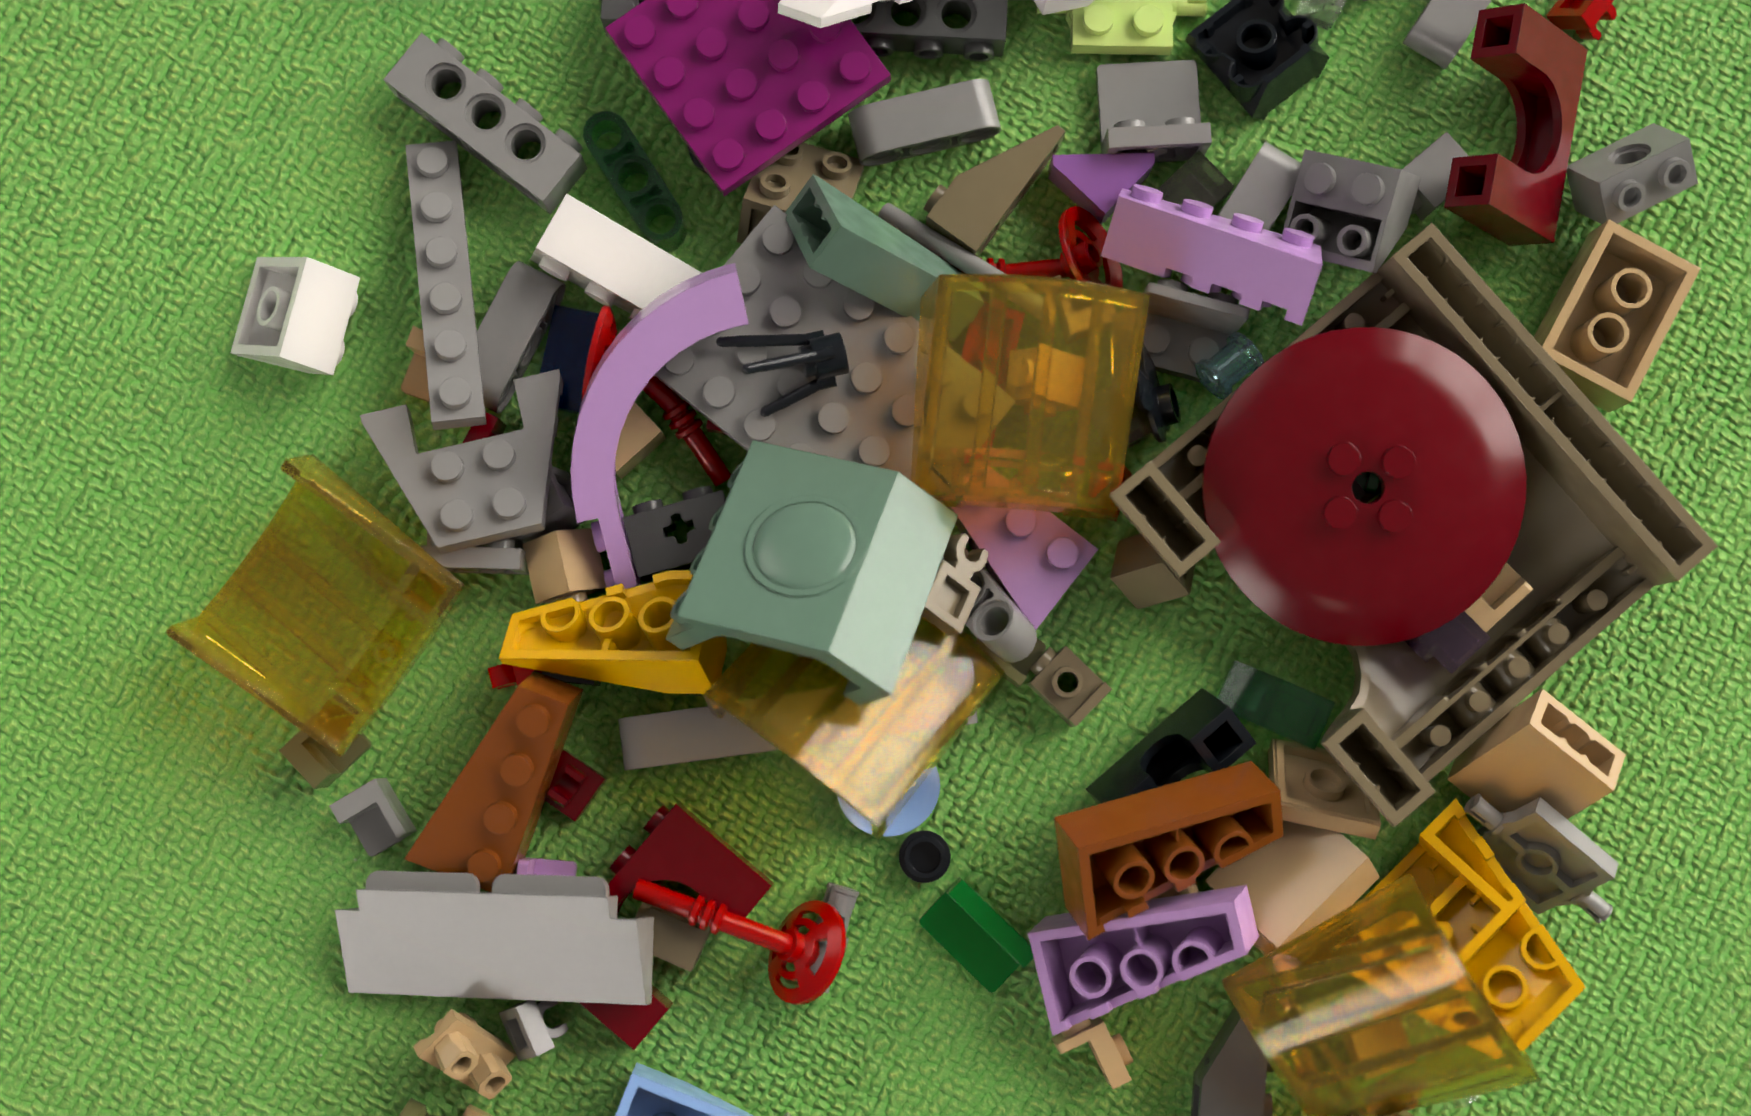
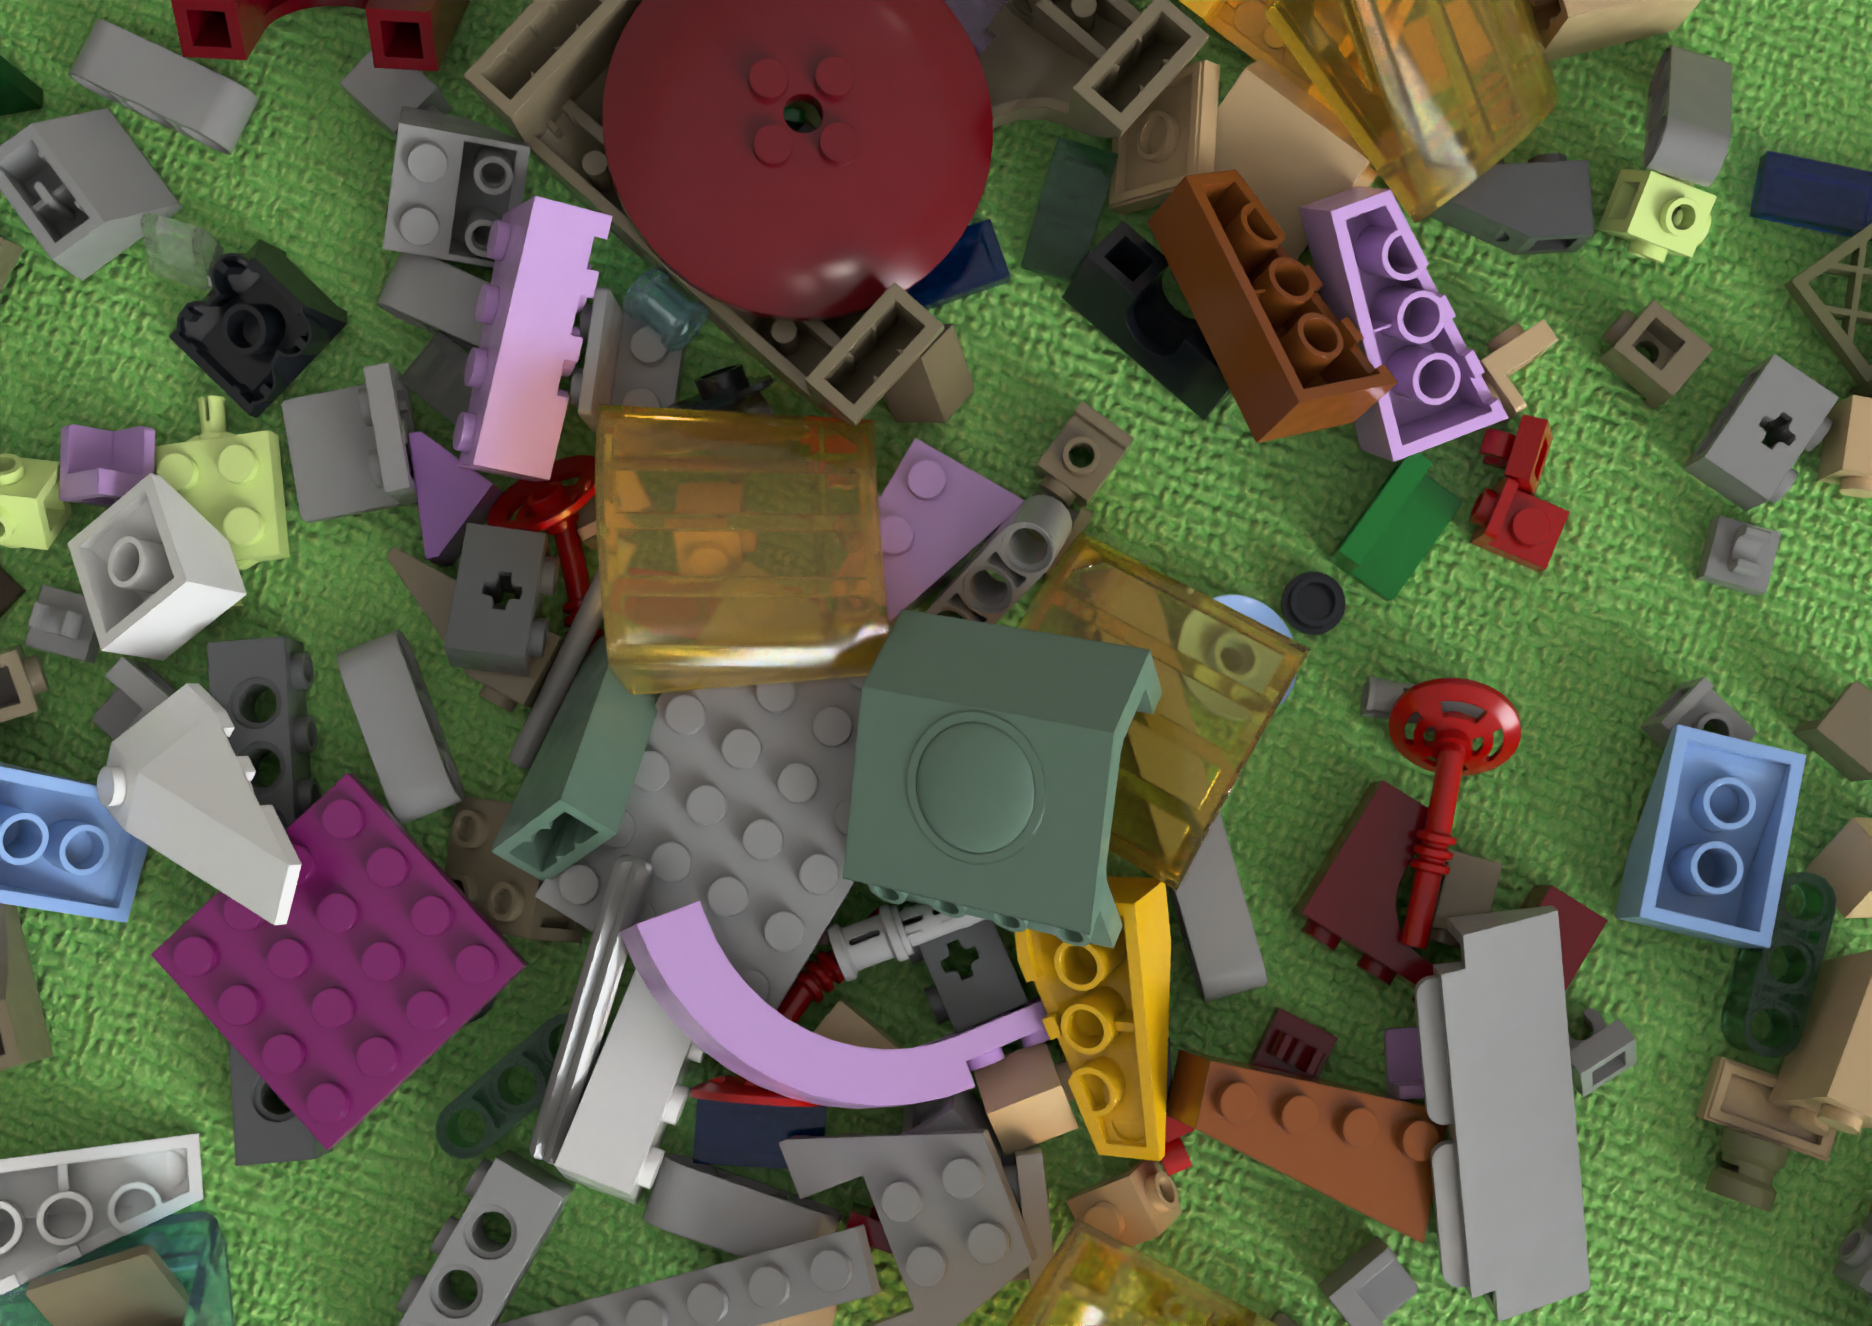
camera: 90 degrees left, 0 degrees up
tan hips [413,1009,517,1100] -> none
black plant [716,330,849,417] -> none
plate [921,533,988,635] -> none
none -> dark grey brick [444,523,559,677]
none -> light grey axle [529,854,653,1164]
none -> light grey pin [827,903,986,982]
none -> clear blue tile [906,219,1011,310]
none -> tan bracket [1066,1159,1182,1260]
none -> red bracket [1469,476,1570,572]
none -> red tile [1479,414,1553,497]

